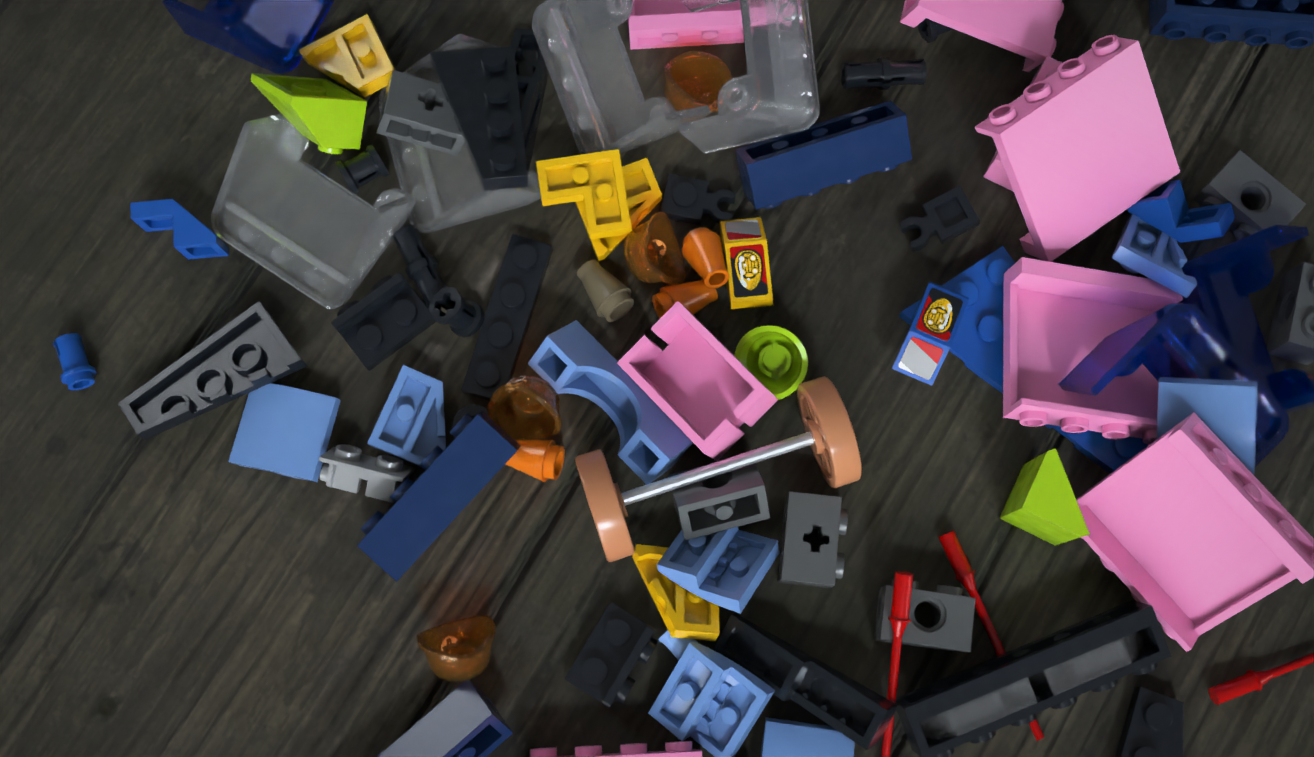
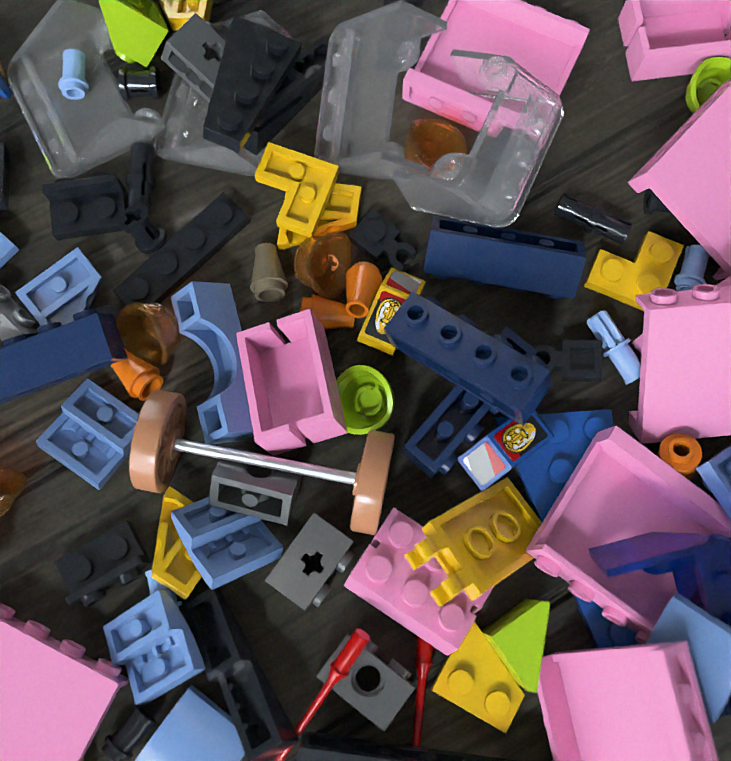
camera: 30 degrees right, 0 degrees up
none -> medium blue slope [36,378,139,490]
none -> light blue pin [58,49,89,100]
none -> bright pink piece [344,508,493,656]
none -> dark blue brick [384,291,551,426]
none -> dark blue brick [402,326,538,478]
none -> yellow tile [404,477,542,607]
none -> yellow wing [431,621,525,734]
none -> yellow plate [584,231,684,311]
none -> light blue axle [587,310,641,385]
none -> orange brick [657,433,702,481]
none -> light blue pin [674,245,710,291]

